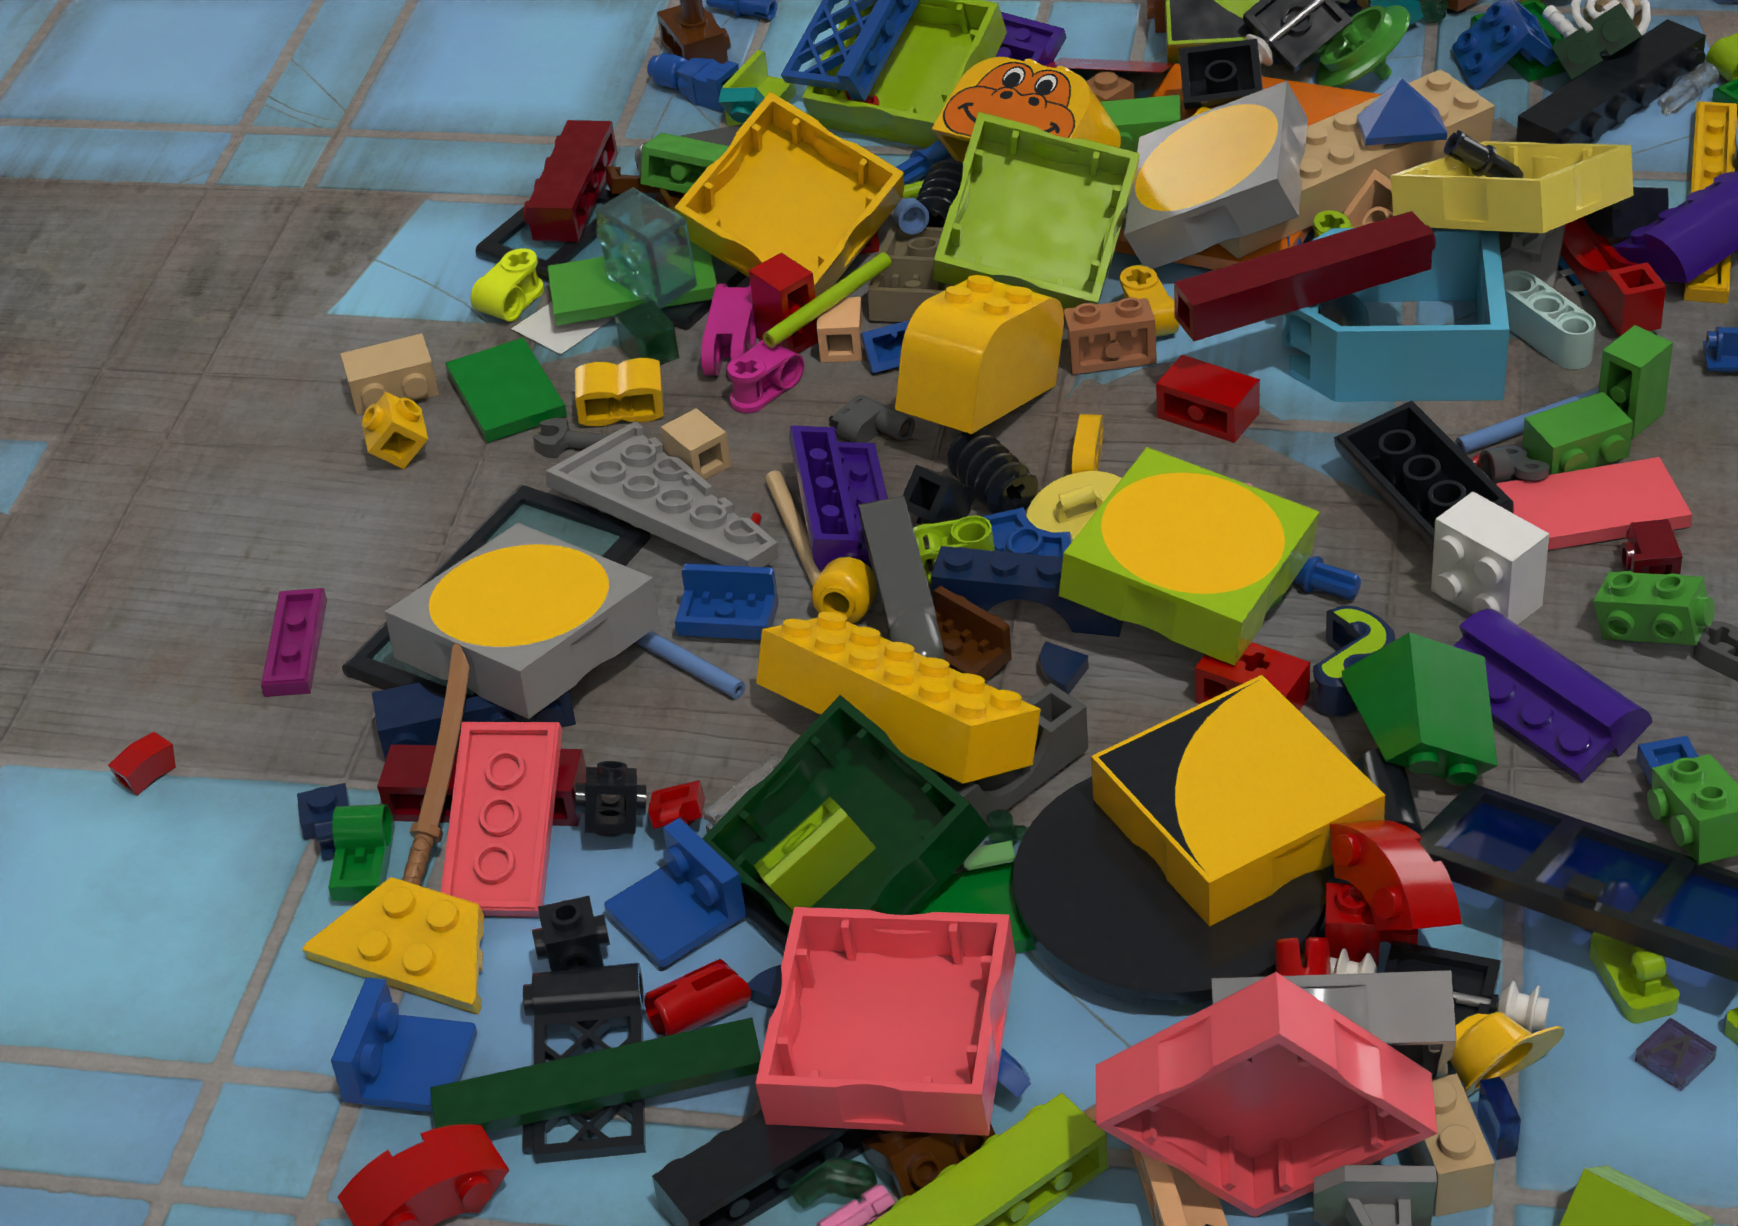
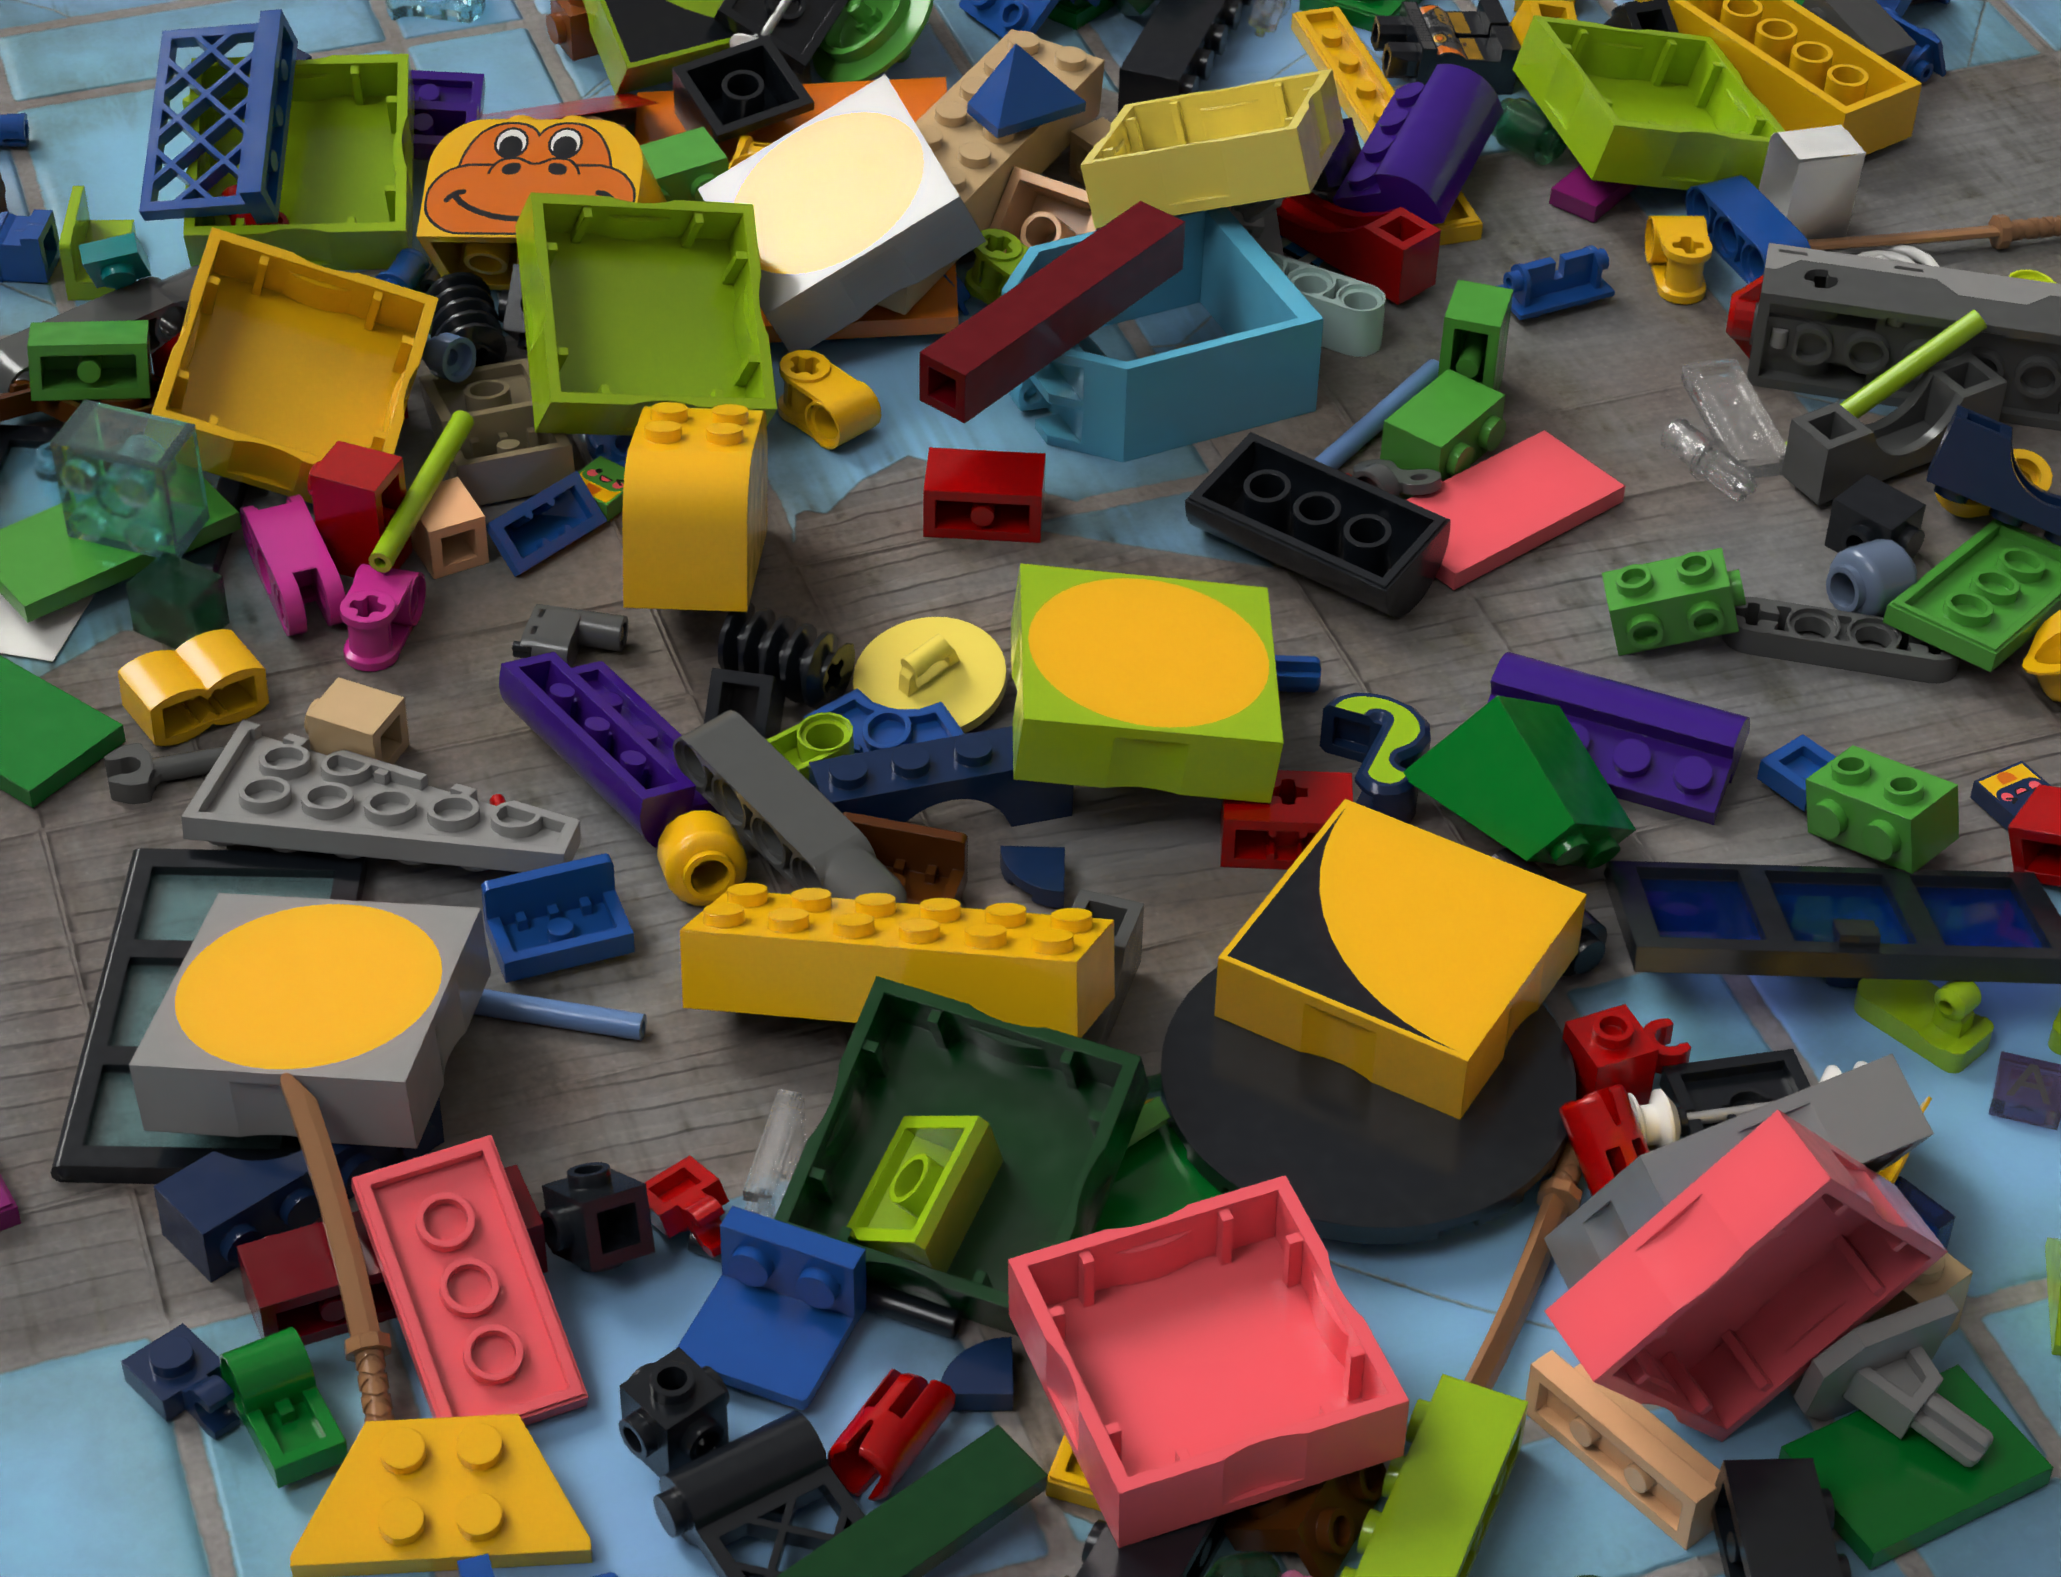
camera: 35 degrees left, 0 degrees up
tan bar [765,470,821,586] -> none
nougat bracket [1064,297,1157,375] -> none
yellow beam [1072,414,1104,474] -> none
red brick [1330,820,1462,930] -> none
white brick [1431,492,1549,625] -> none
black axle [1444,130,1524,178] -> none
dark red brick [1621,519,1683,575] -> none

